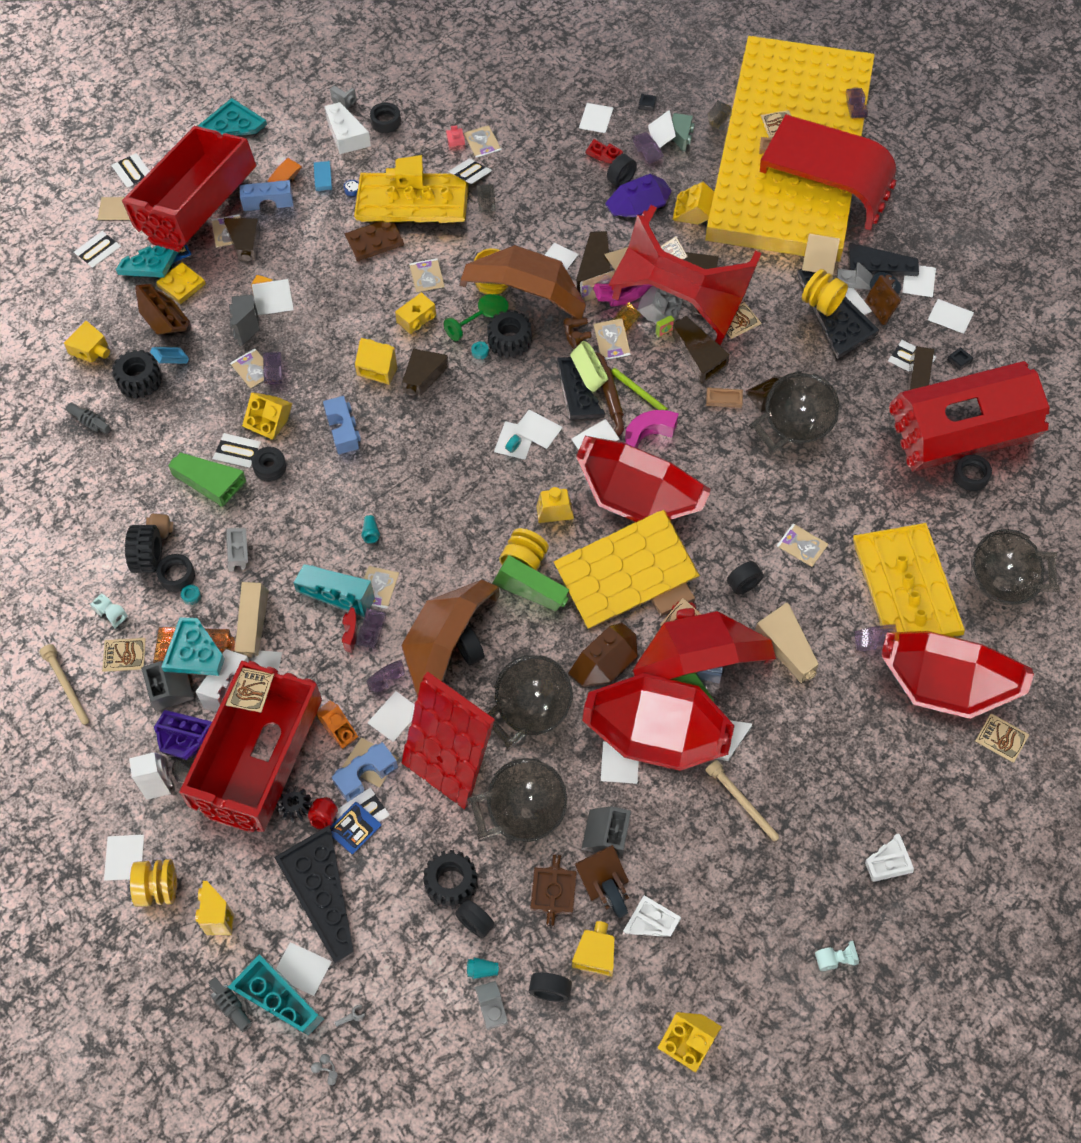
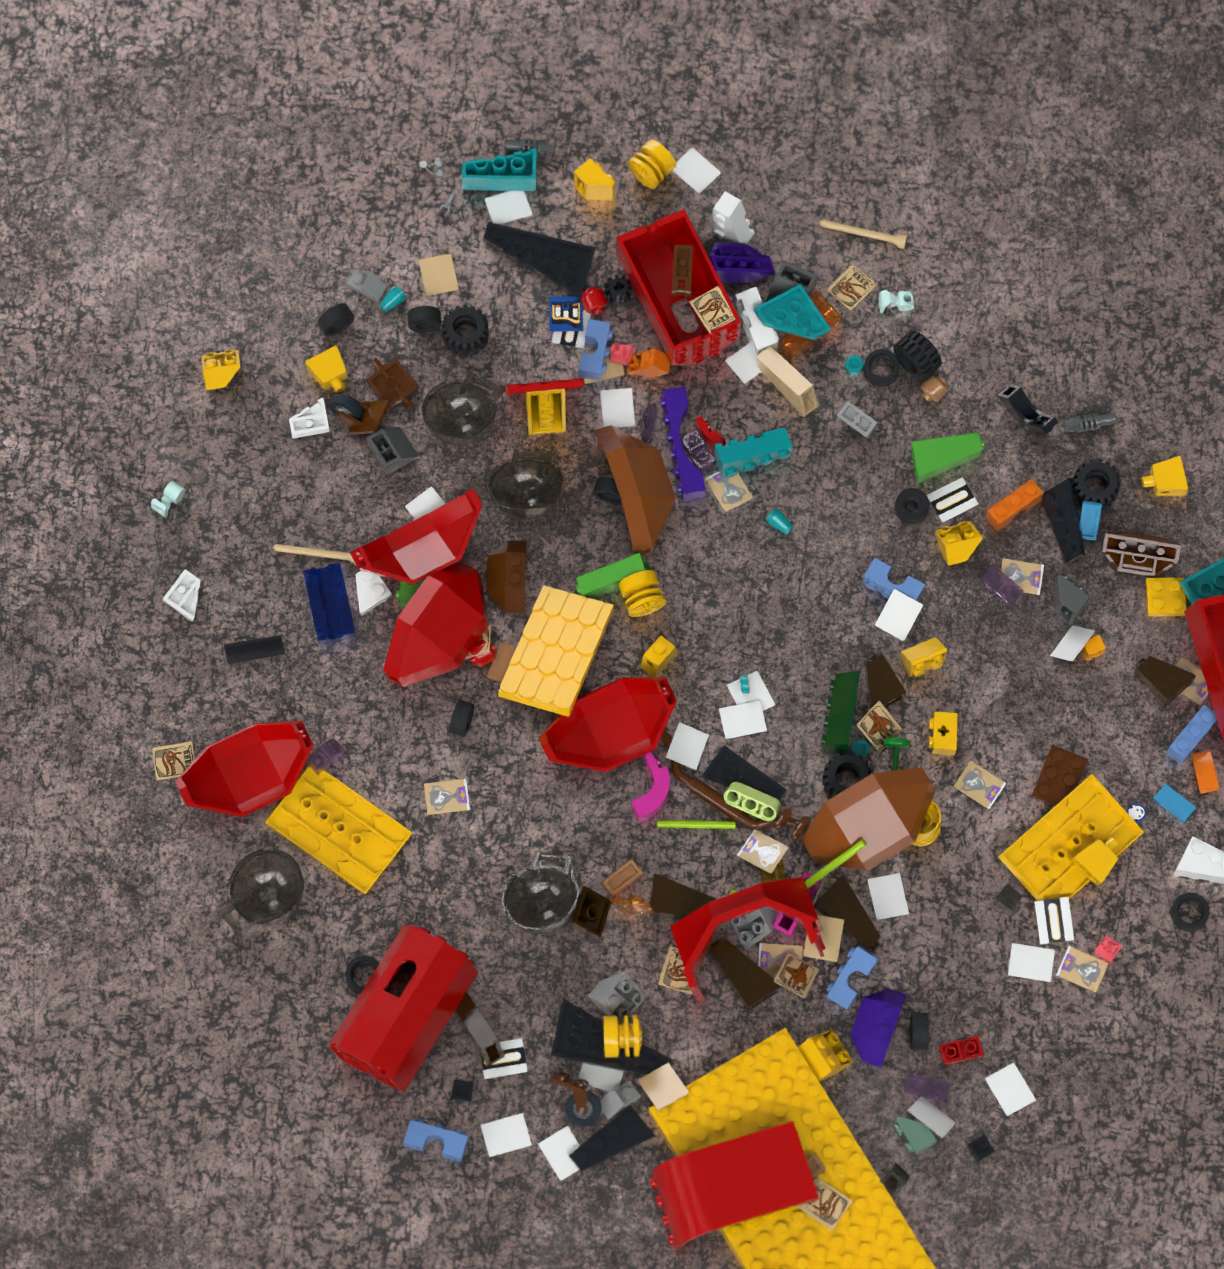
camera: 135 degrees right, 10 degrees up
tan slope [755,603,819,683] -> none
none -> black slope [224,635,284,664]
none -> clear blue gear [303,563,356,645]
none -> medium blue arch [403,1118,469,1162]
none -> tan sticker [418,253,459,296]
none -> light grey slope [588,971,647,1024]
none -> coral tile [609,343,635,366]
none -> clear orange slope [610,894,654,915]
none -> dark purple arch [660,386,706,500]
none -> reddish brown plate [672,245,693,297]
none -> lime bar [805,839,867,889]
none -> dark green slope [821,671,860,755]
none -> medium blue arch [826,945,879,1009]
none -> sticker [856,701,902,753]
none -> white sticker [875,589,923,641]
none -> orange arch [985,479,1044,532]
none -> black arch [998,384,1058,436]
none -> white sticker [1008,943,1055,982]
none -> black wing [1042,478,1085,563]

